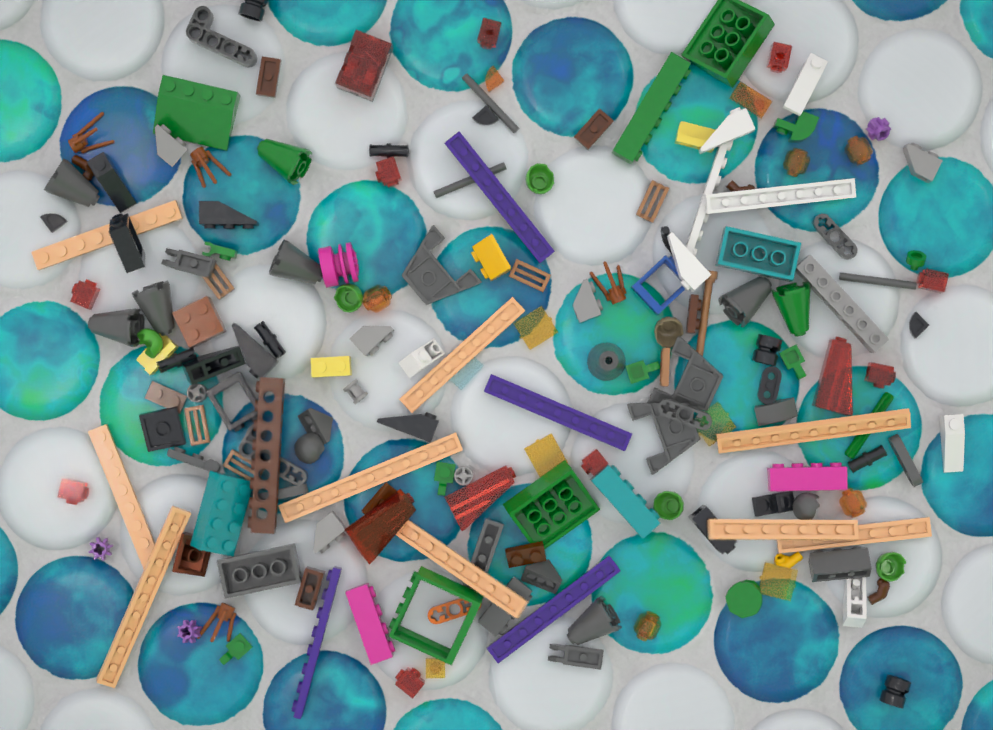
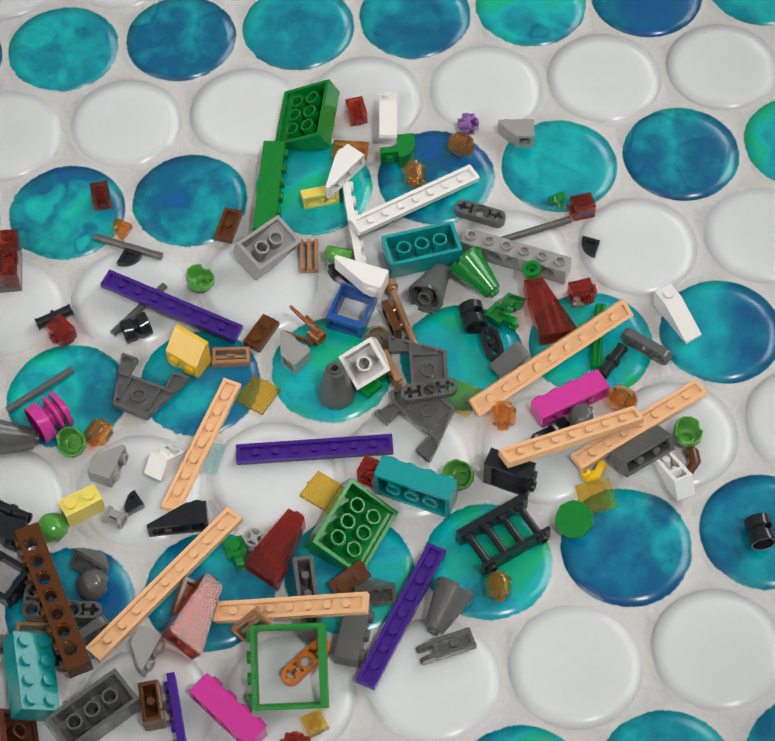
camera: 25 degrees left, 30 degrees down
none -> dark grey bar [5,367,74,414]
none -> bright green hair [38,513,69,544]
none -> black wheel [119,312,153,344]
none -> black tile [124,490,145,517]
none -> medium nougat tile [230,606,273,643]
none -> light grey slope [233,215,302,280]
none -> reddish brown plate [243,314,280,353]
none -> bright green hair [325,245,353,264]
none -> white slope [339,337,390,390]
none -> black fence [456,492,551,577]
none -> clear orange head [491,401,516,431]
none -> green plate [502,292,526,316]
none -> green tile [522,260,542,280]

